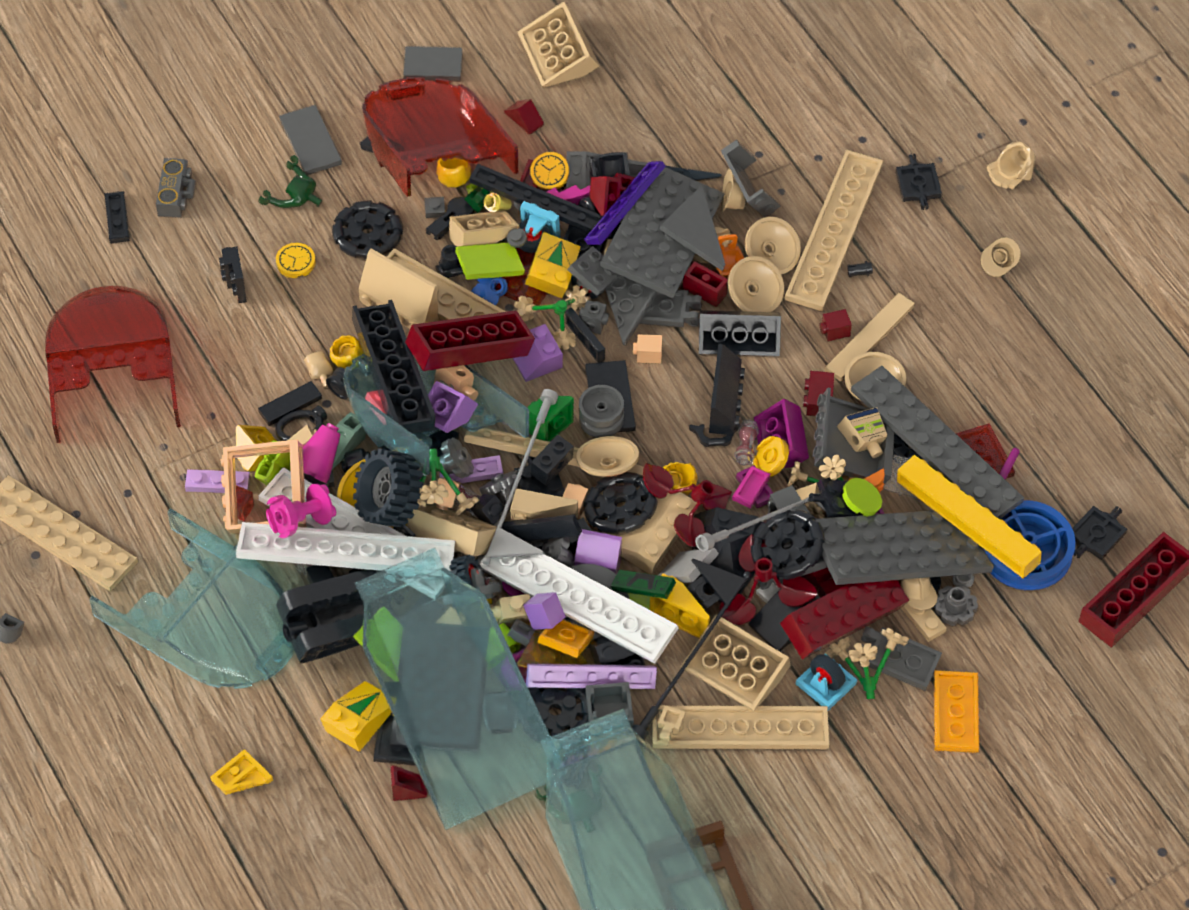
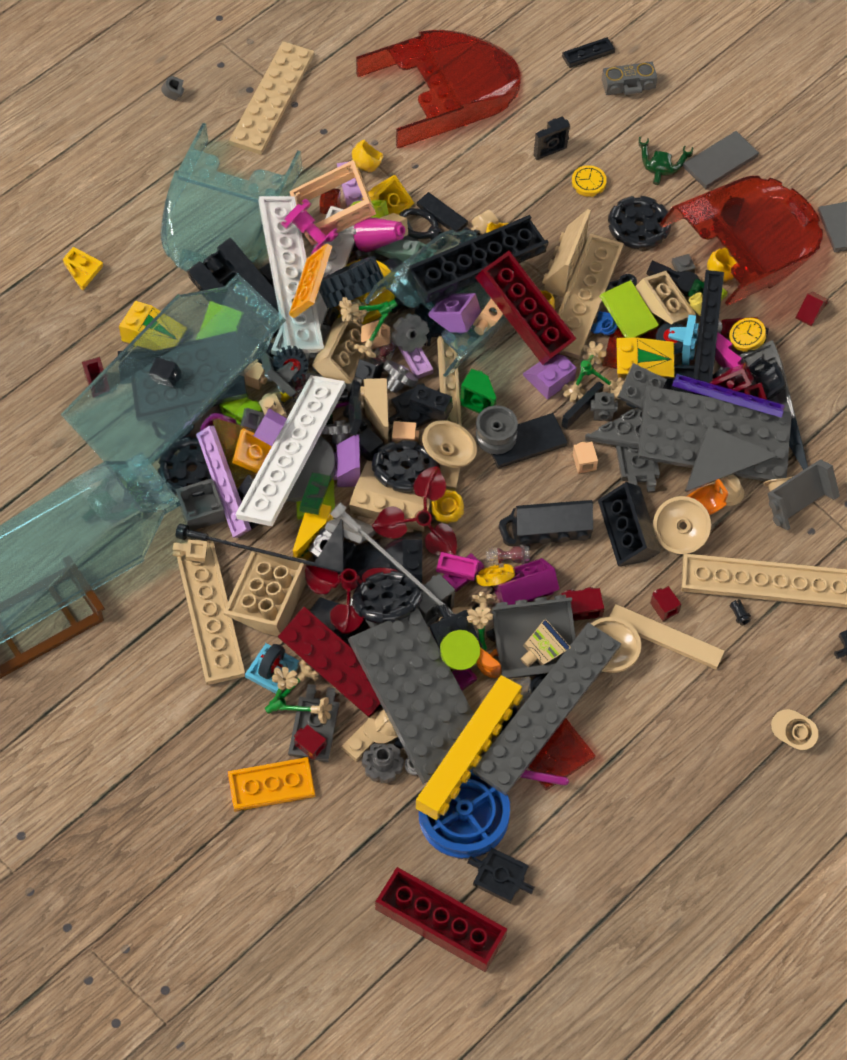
camera: 75 degrees right, 5 degrees up
light grey piece [482,389,559,565] -> none
dark grey plate [507,228,527,248] -> none
dark red brick [683,262,728,307] -> none
tan dish [745,217,801,275] -> none
none -> black brick [149,357,181,388]
none -> light orange tile [289,243,332,318]
none -> dark red brick [294,724,327,760]
none -> yellow hair [351,140,383,172]

